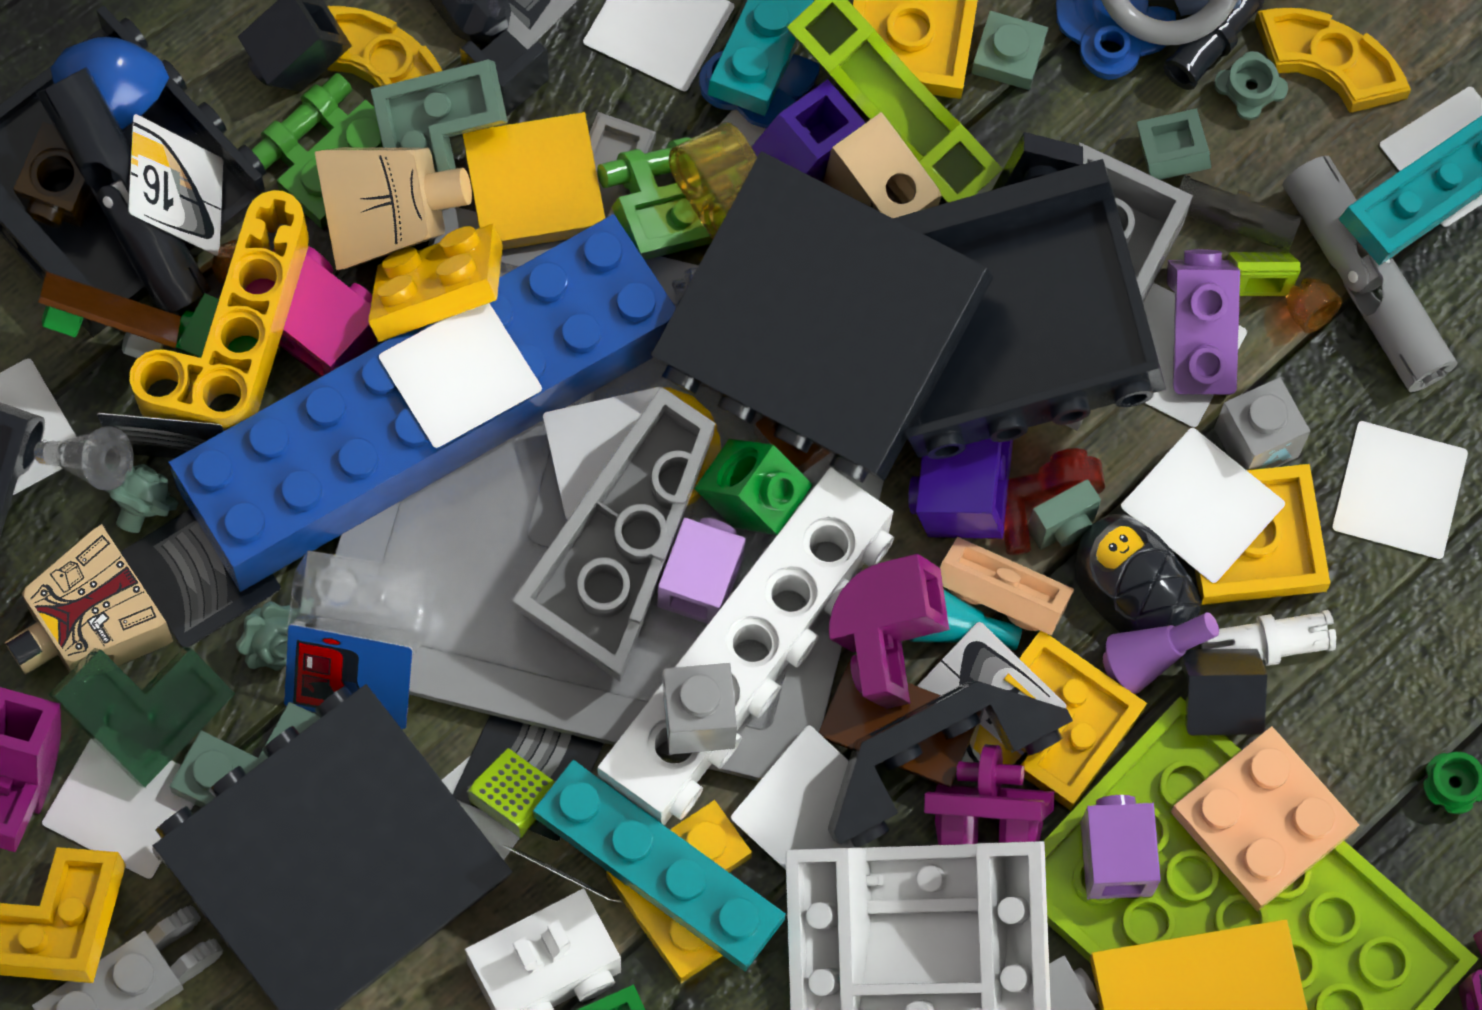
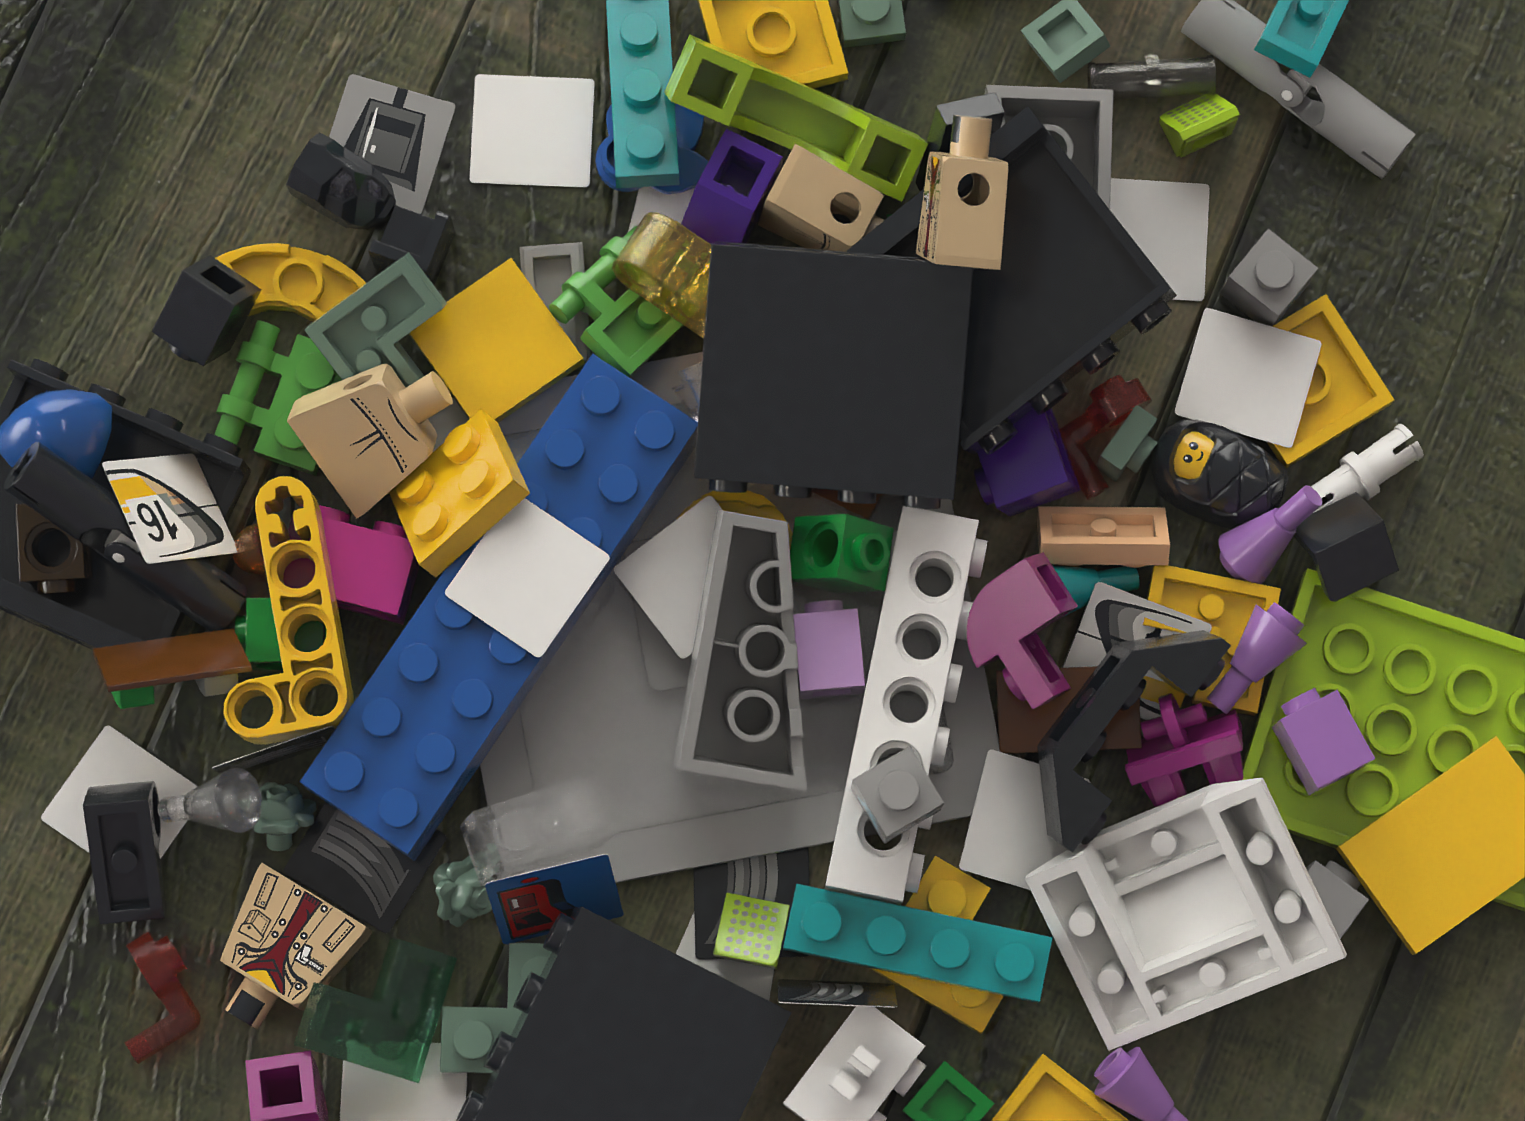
camera: 20 degrees left, 10 degrees up
medium lavender bracket [1167,249,1240,395] -> none
light nougat plate [1171,726,1359,912] -> none
clear orange hinge [1286,277,1342,333] -> none
white sticker [1333,421,1468,559] -> none
none -> tan torso [916,115,1008,270]
none -> medium lavender cone [1206,602,1307,714]

